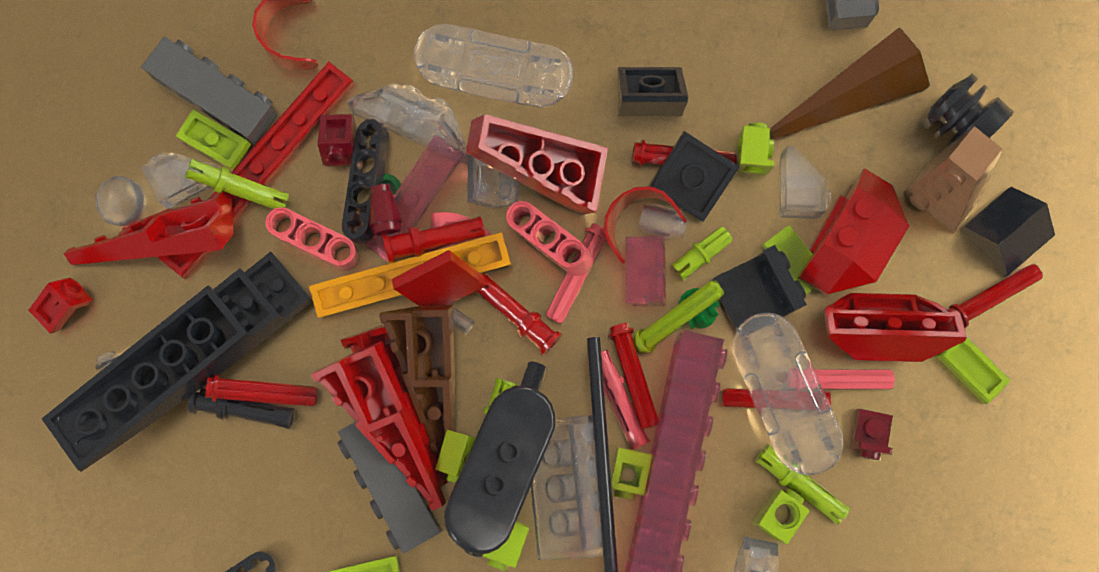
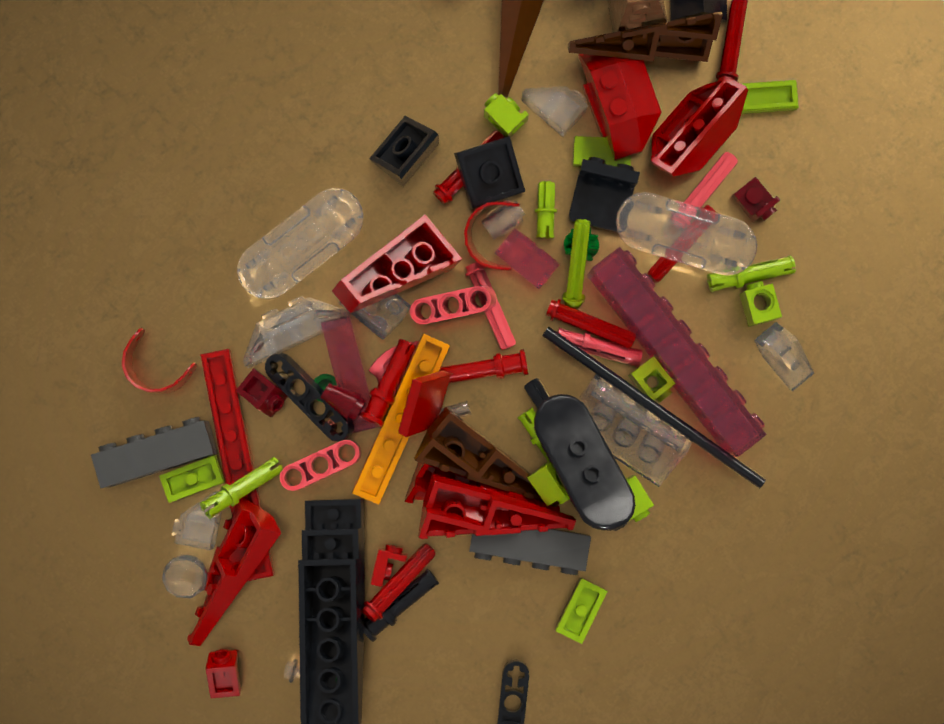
camera: 50 degrees left, 5 degrees up
none -> red bracket [371,544,408,587]
none -> reddish brown wedge [568,12,723,62]

